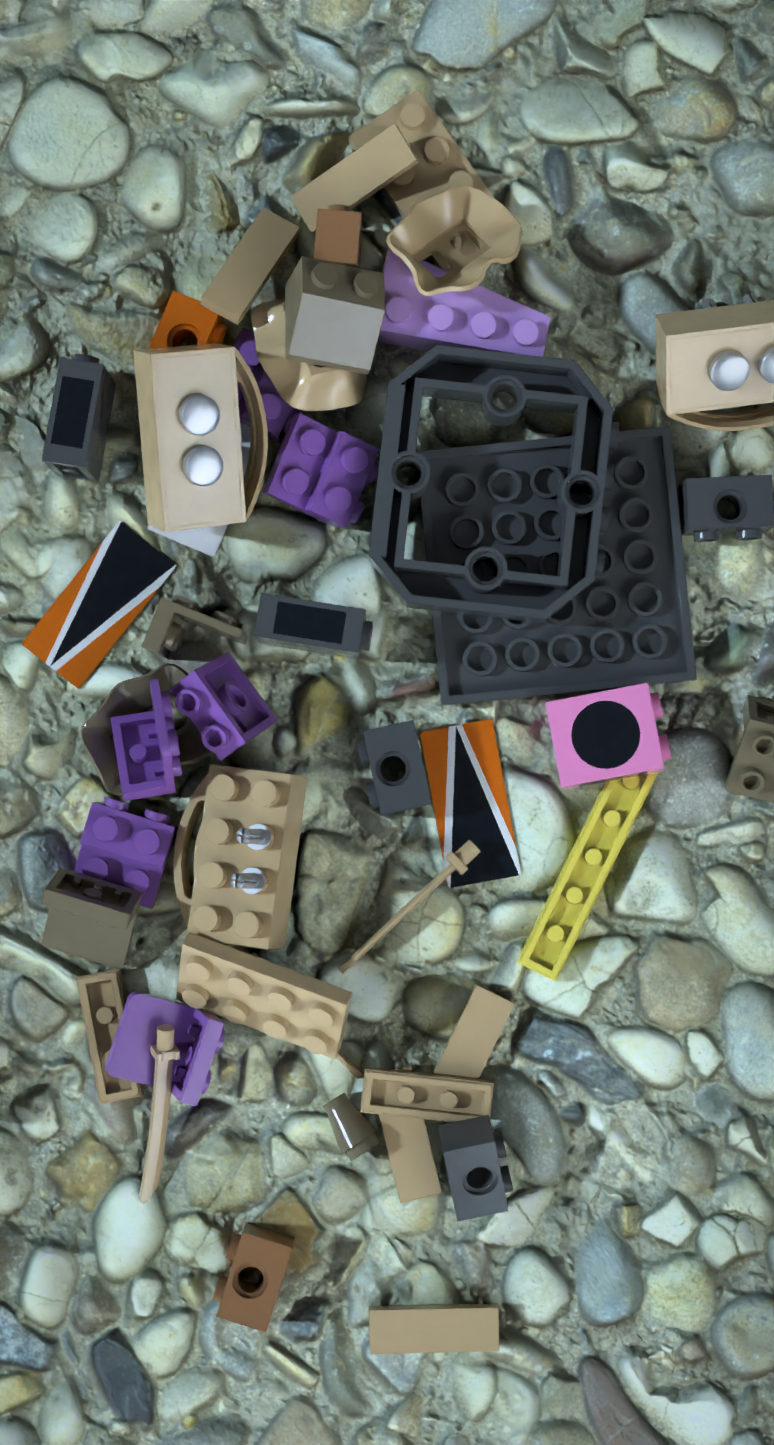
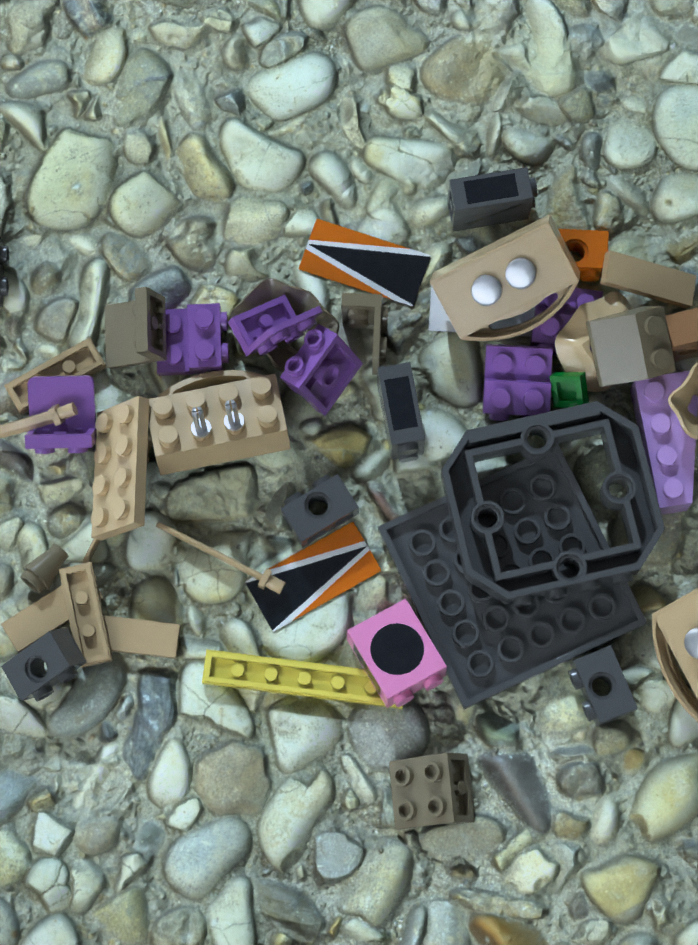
camera: 75 degrees right, 10 degrees down
none -> green tile [549,372,589,408]

